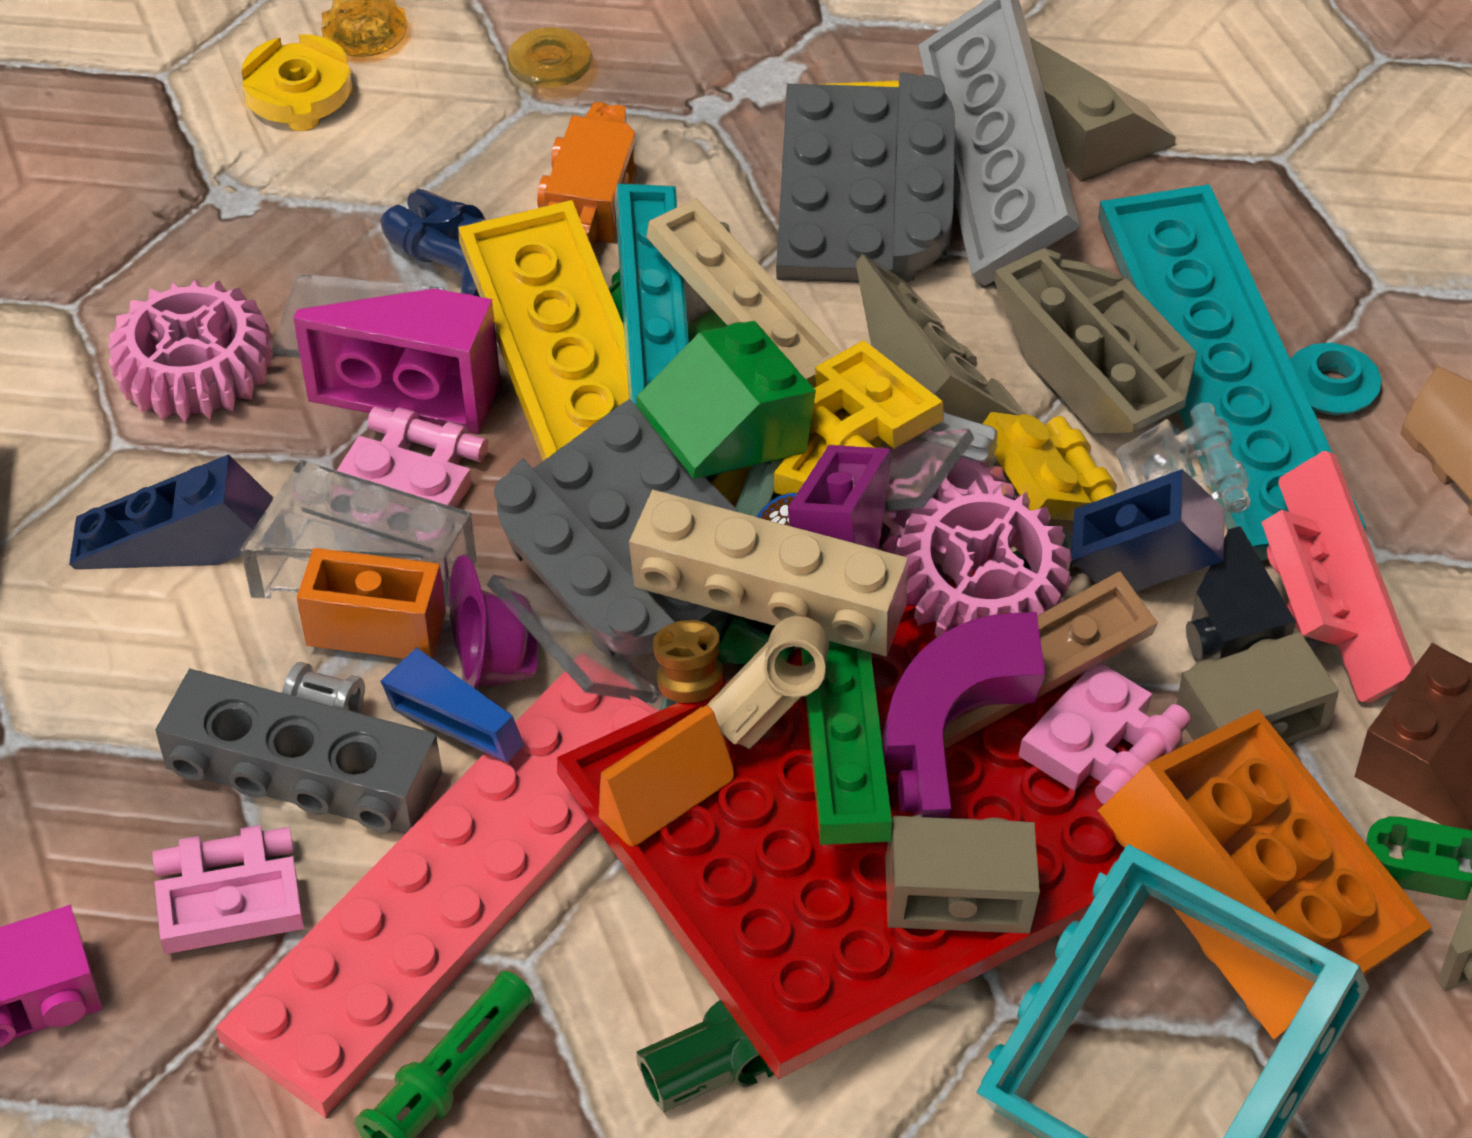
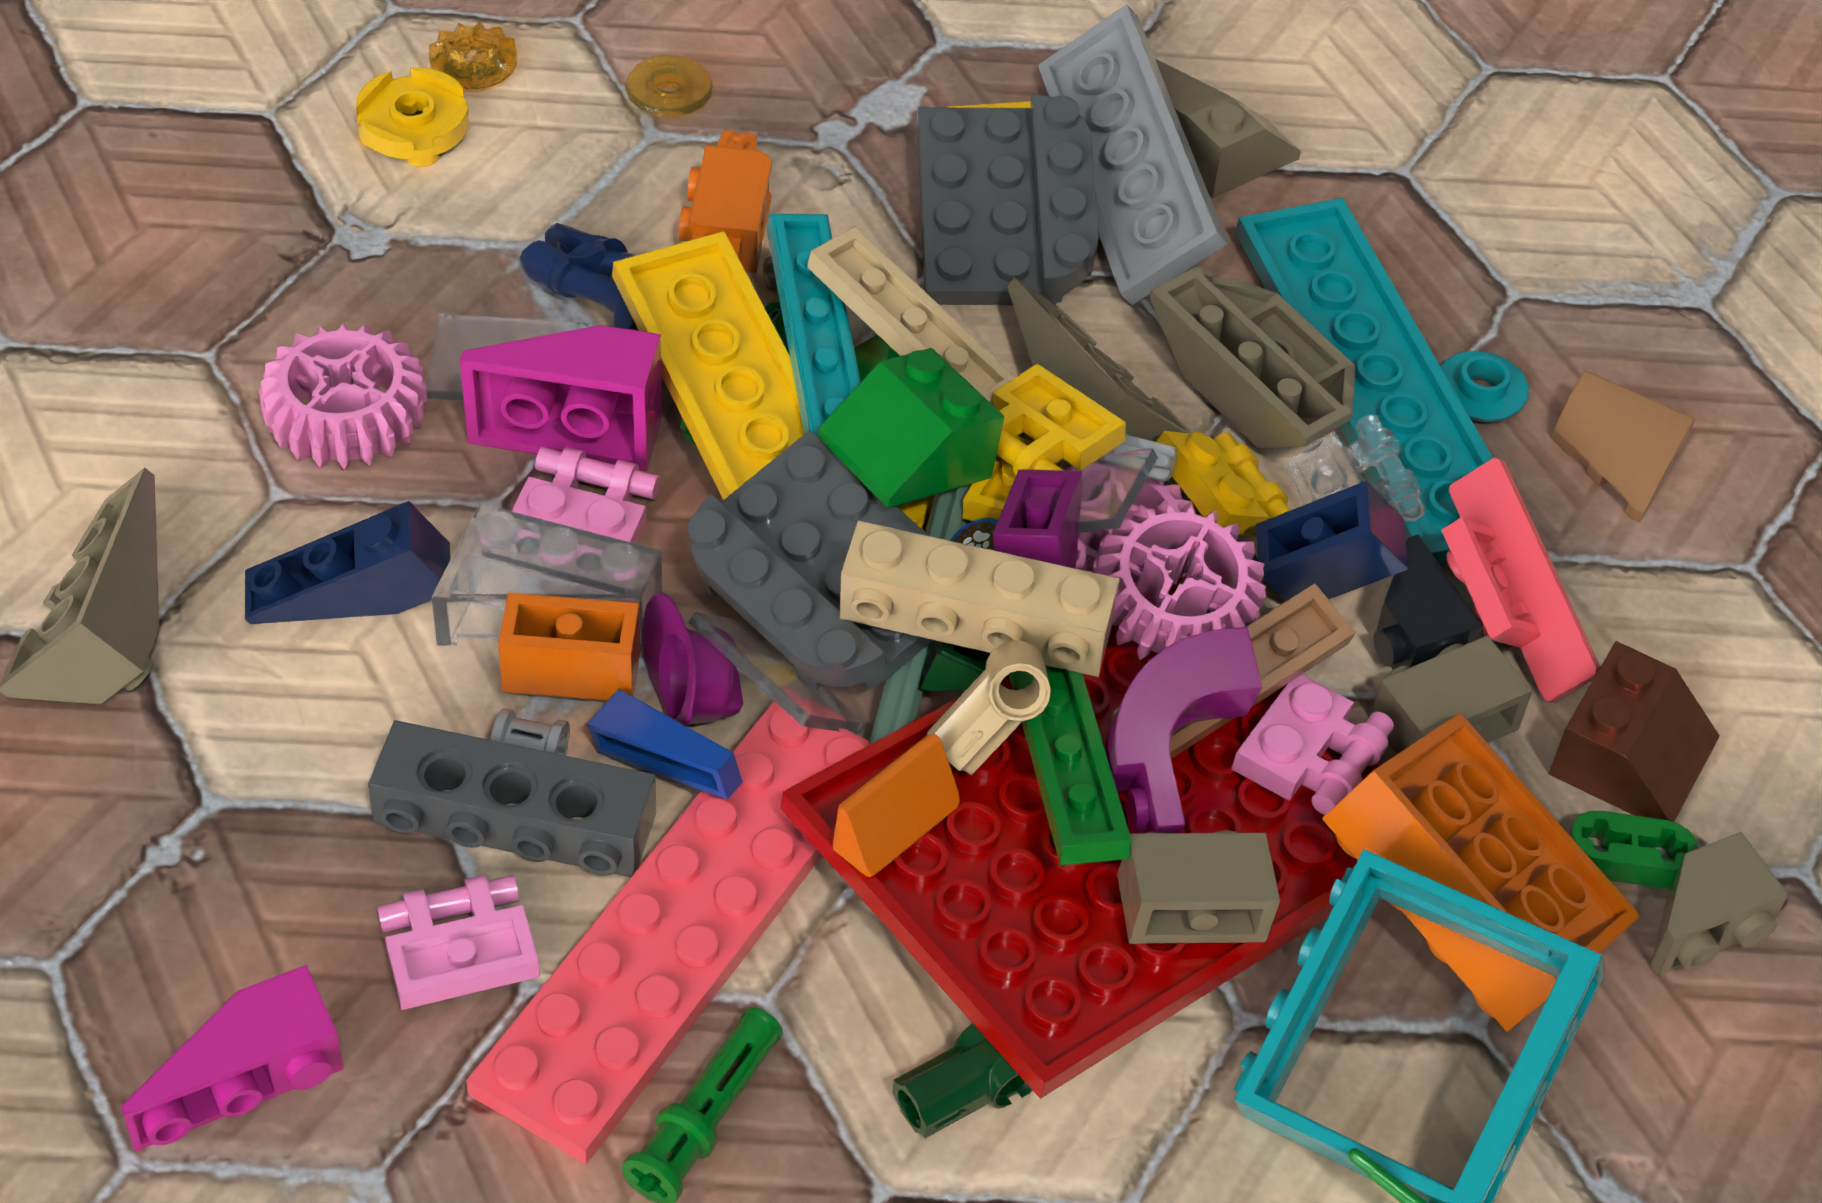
camera: 10 degrees left, 0 degrees up
pearl gold wheel [653,620,724,703] -> none

